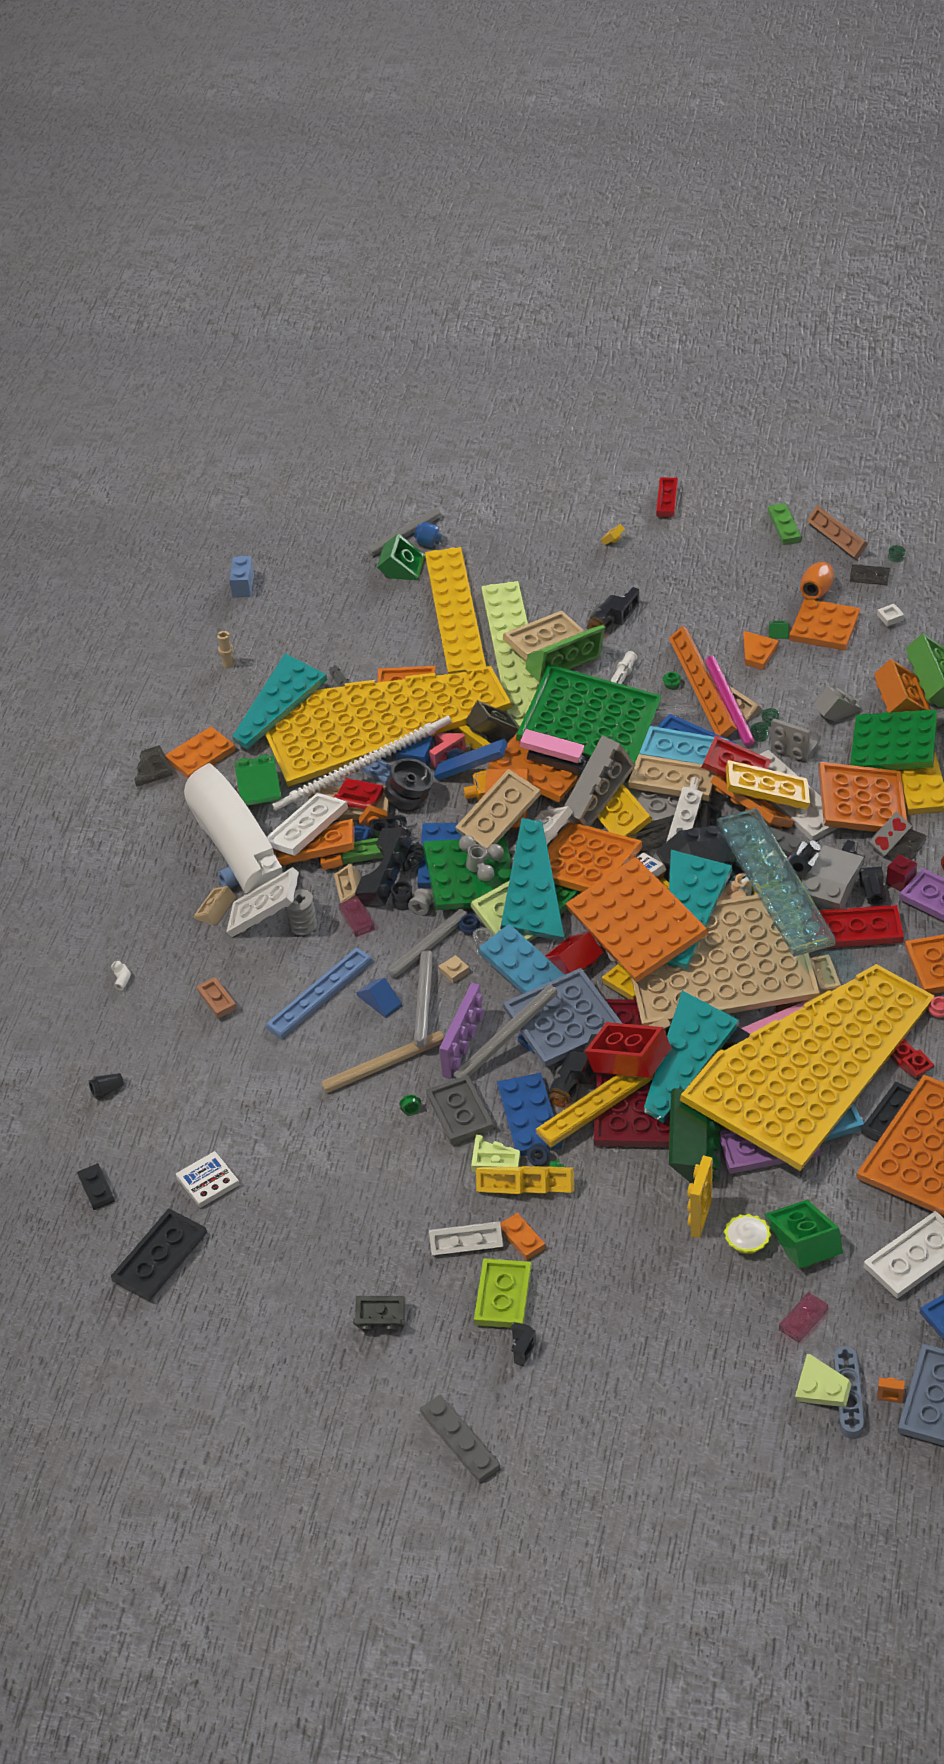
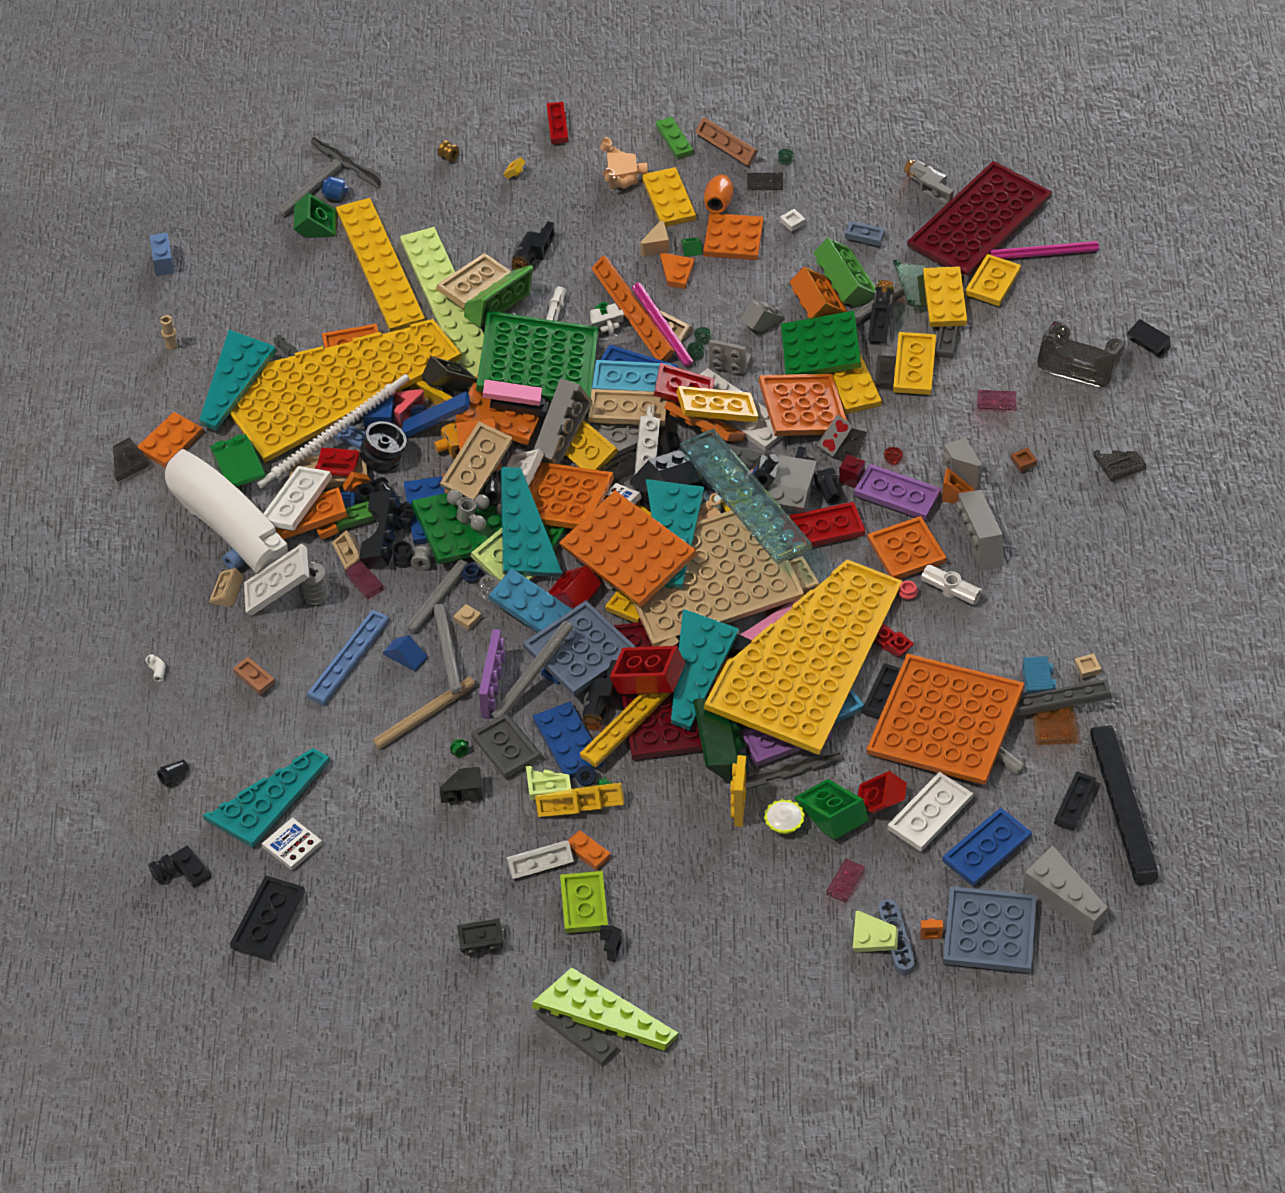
camera: 15 degrees left, 5 degrees up
none -> black wheel [148,854,177,883]
none -> teal wing [203,748,330,848]
none -> dark grey sword [311,137,381,188]
none -> pearl gold wheel [438,140,460,162]
none -> pearl dark grey slope [440,767,483,803]
none -> black piece [484,470,501,505]
none -> lime wing [532,968,678,1051]
none -> white hips [590,303,624,336]
none -> light nougat torso [600,137,648,189]
none -> tan slope [640,221,669,256]
none -> yellow plate [642,167,696,227]
none -> dark grey sword [746,752,841,789]
none -> red slope [858,771,907,814]

